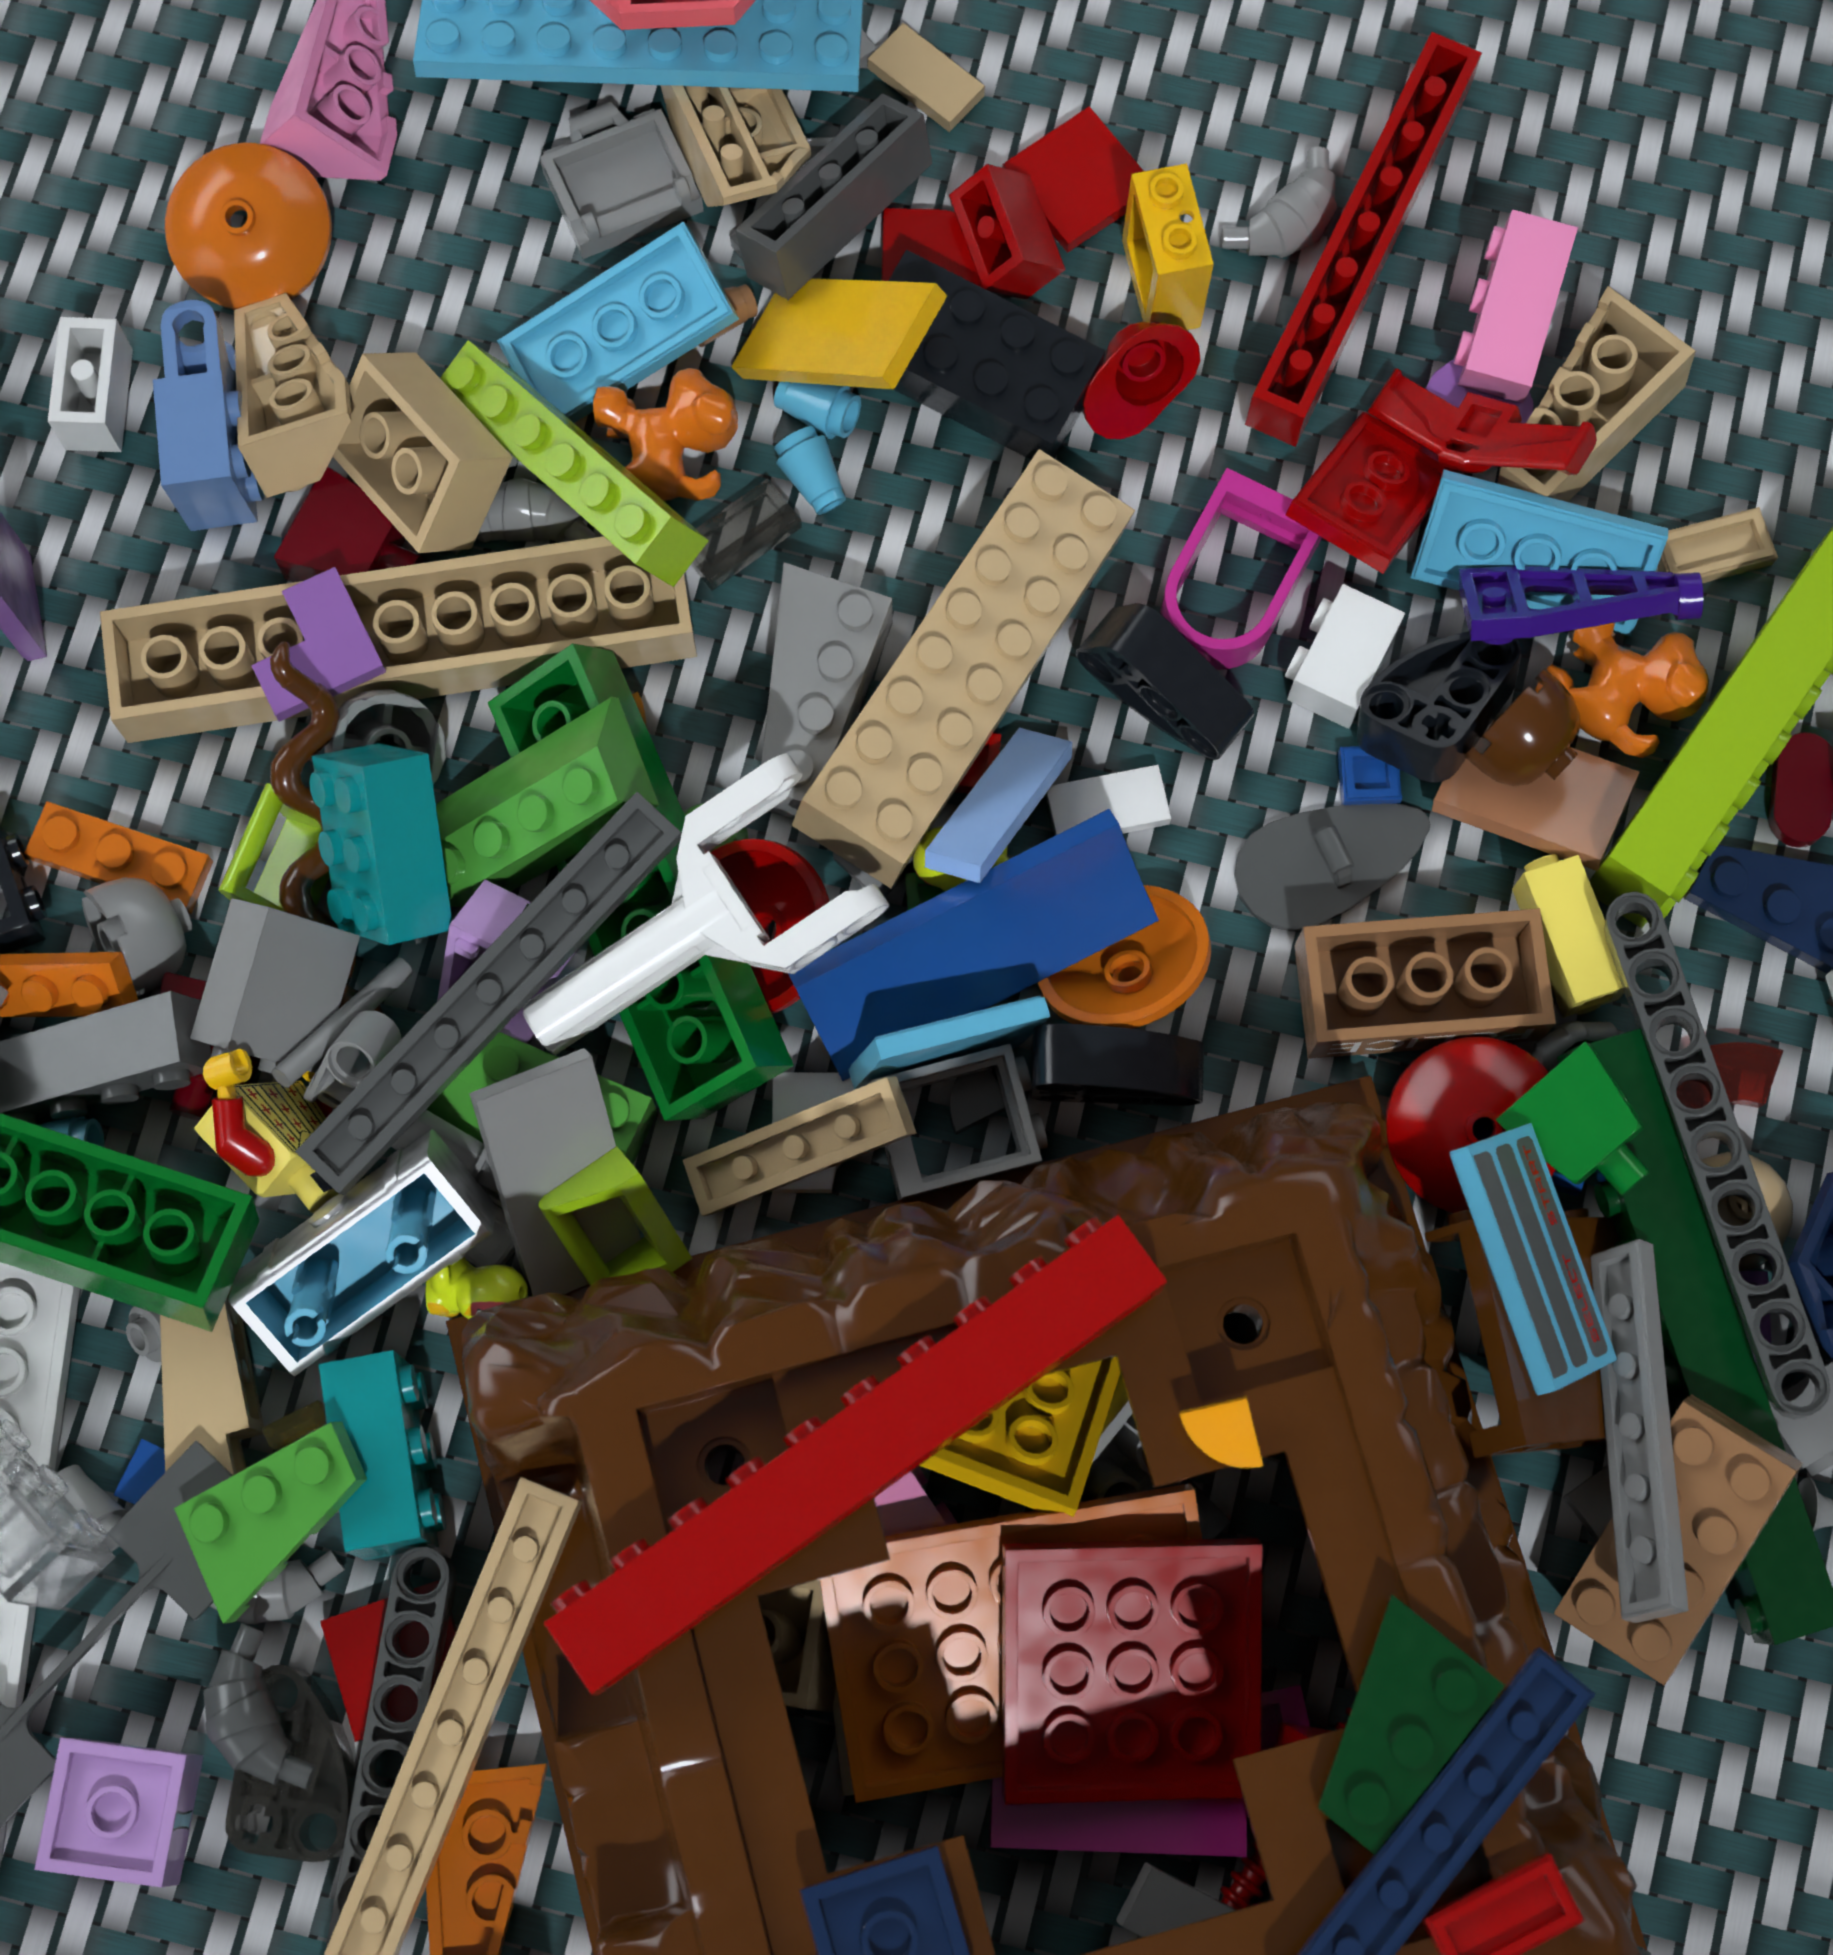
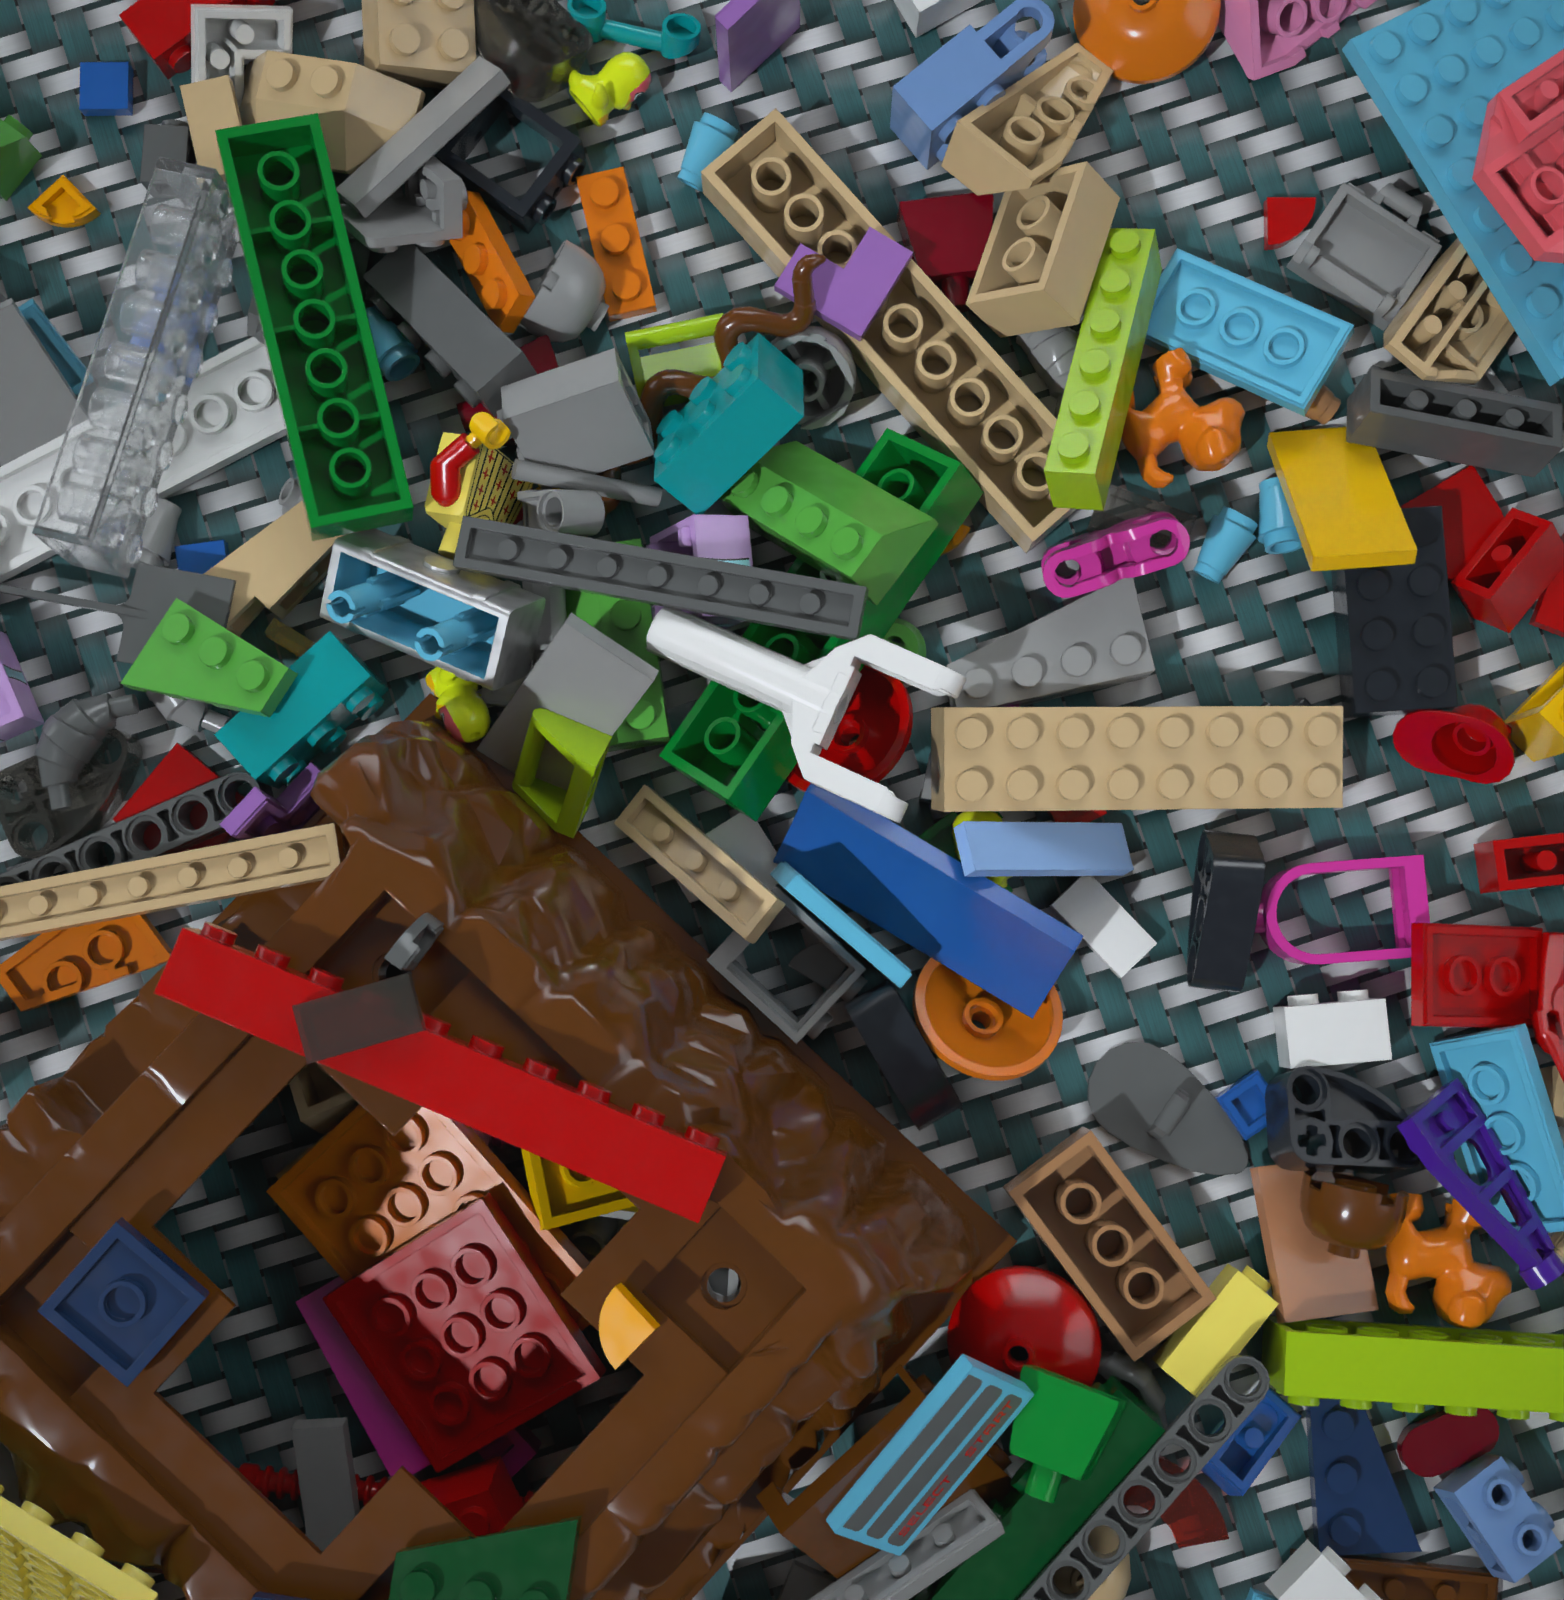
camera: 60 degrees right, 10 degrees up
none -> medium lavender tile [220,762,322,841]
none -> clear smoke tile [292,973,426,1064]
none -> dark grey tile [384,912,444,971]
none -> medium azure cone [677,112,738,192]
none -> dark pink piece [1041,511,1190,598]
none -> blue slope [1201,1385,1301,1496]
none -> red tile [1263,197,1316,250]

